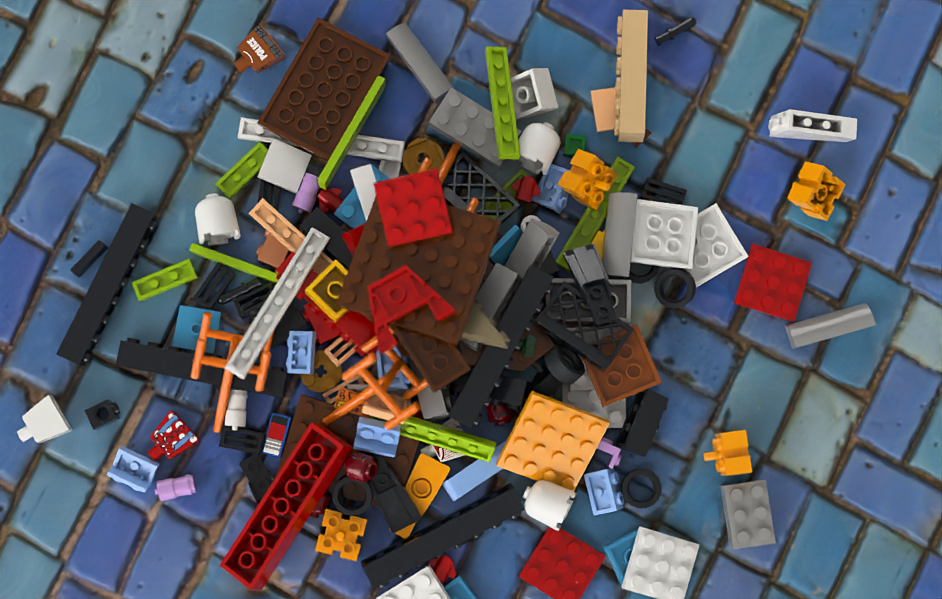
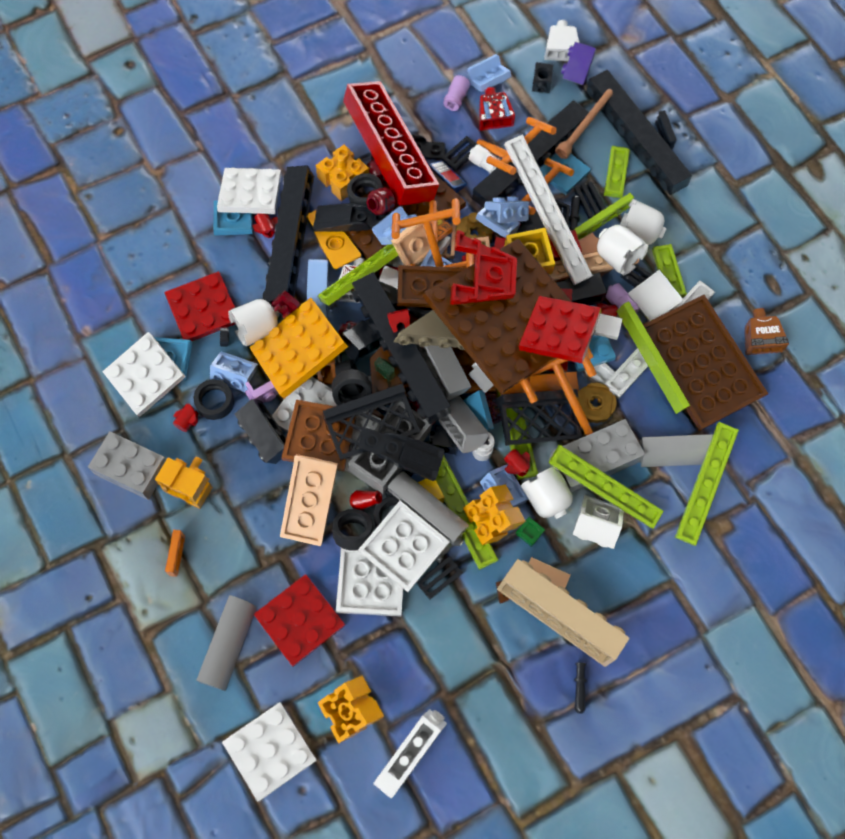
camera: 130 degrees right, 15 degrees down
none -> orange tile [165,529,186,577]
none -> red piece [173,404,199,432]
none -> black tile [220,327,229,347]
none -> white plate [222,702,317,802]
none -> dark red tile [271,291,300,318]
none -> light nougat plate [280,454,338,546]
none -> red cone [350,490,382,510]
none -> red tile [387,309,410,332]
none -> light blue bracket [485,196,529,223]
none -> nougat piece [555,89,613,159]
none -> dark purple brick [561,42,596,85]
none -> white cylinder [597,225,648,275]
none -> lime tile [675,422,739,546]

